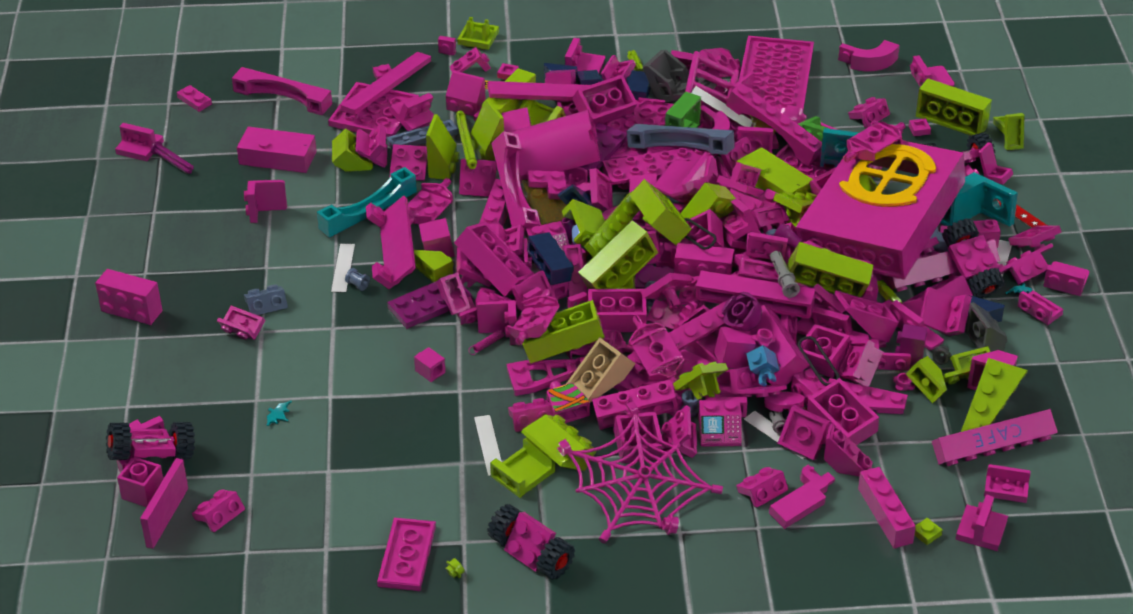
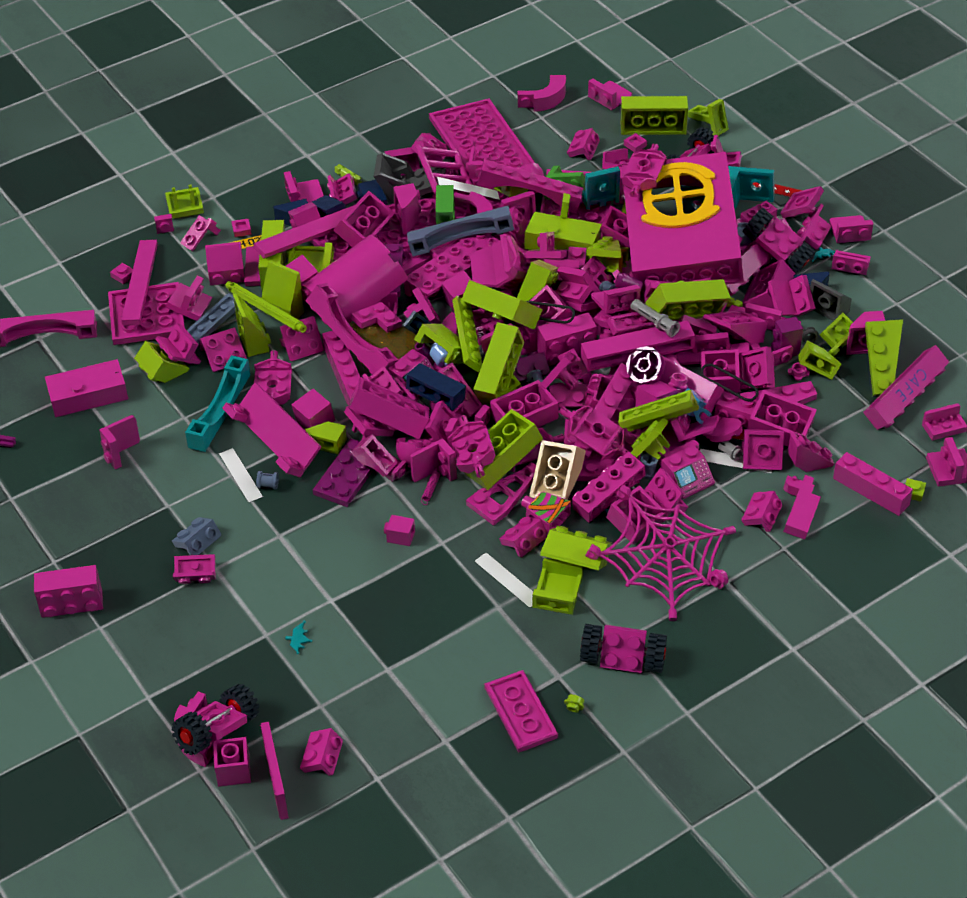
camera: 30 degrees left, 5 degrees up
none -> dark pink slope [393,183,421,235]
none -> lime tile [560,193,570,218]
none -> lime panel [618,390,699,432]

